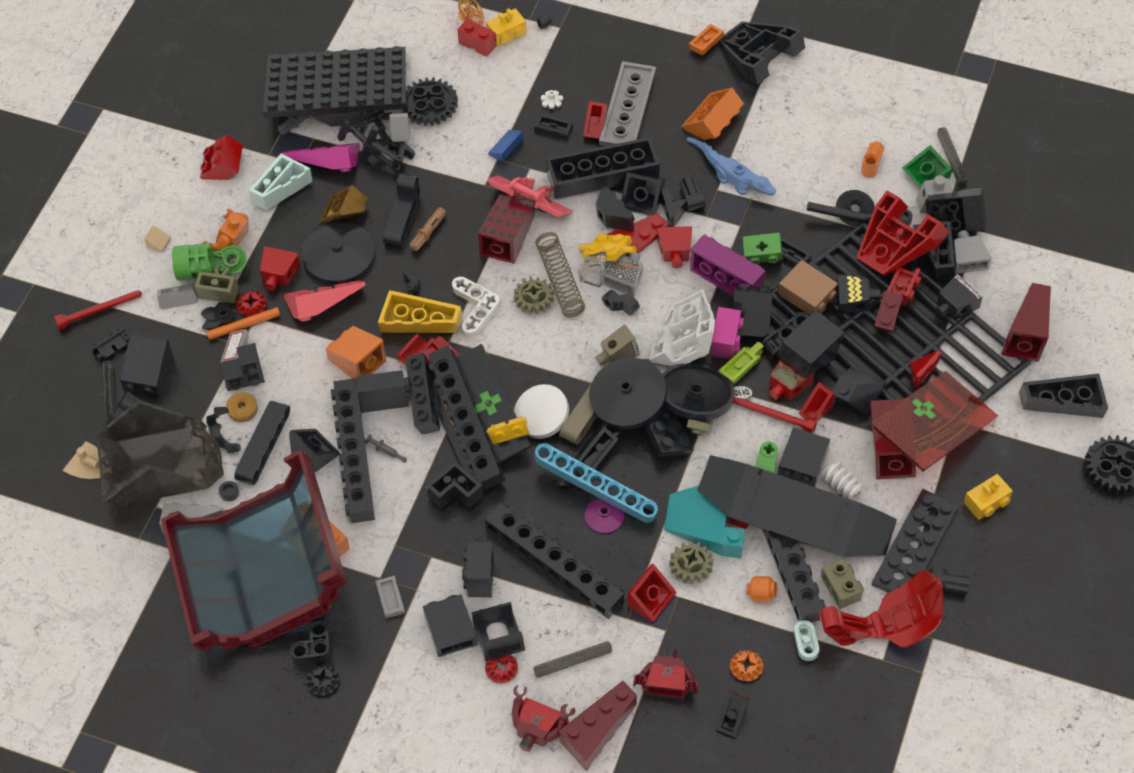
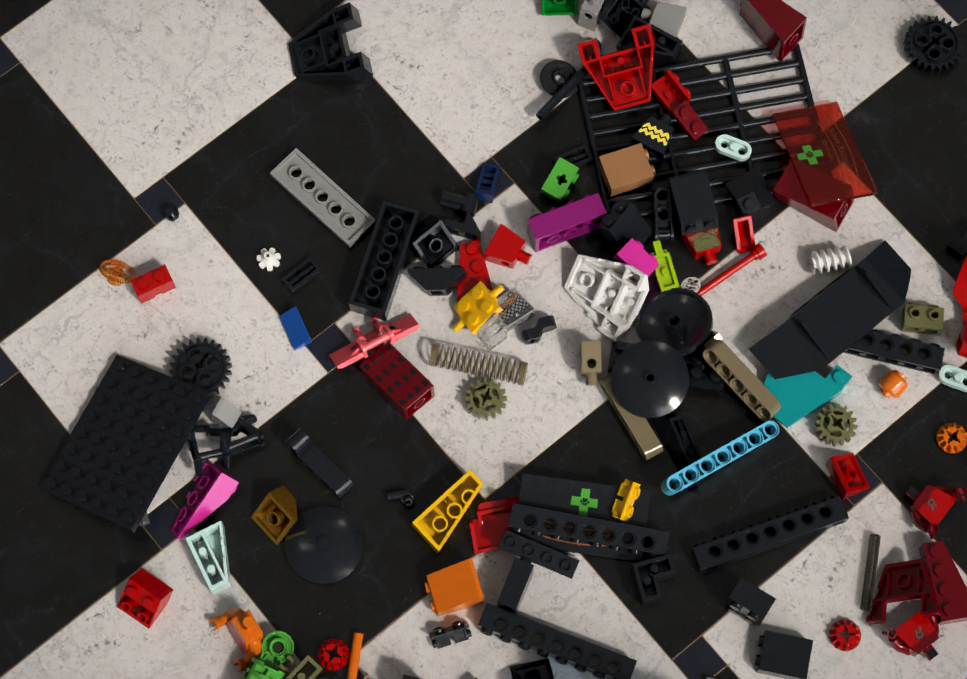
camera: 60 degrees left, 15 degrees up
red torso [260,246,300,291] -> none
coral wedge [283,281,366,321] -> none
dark grey piece [365,434,407,462] -> none
medium nougat axle [409,207,447,251] -> none
white beam [452,277,500,338] -> none
black panel [471,602,525,662] -> none
yellow brick [486,8,527,47] -> none
white piece [514,384,569,439] -> none
red slope [583,101,607,139] -> none
magenta dish [585,499,624,534] -> none
orange slope [681,87,744,140] -> none
medium blue animal [687,137,776,196] -> none
orange plate [689,24,724,56] -> none
bright green piece [755,441,778,473] -> none
black brick [778,427,830,487] -> none
orange piece [861,141,885,177] -> none
black plate [871,489,959,593] -> none
red slope [909,350,942,387] -> none
black torso [935,274,983,319] -> none
yellow brick [964,474,1013,520] -> none
black wedge [1019,373,1108,418] -> none
none -> black hinge [429,620,472,649]
none -> dark blue slope [474,163,501,203]
none -> dark tan beam [703,340,781,421]
none -> light aqua plate [715,134,752,161]
none -> dark red wing [866,559,941,625]

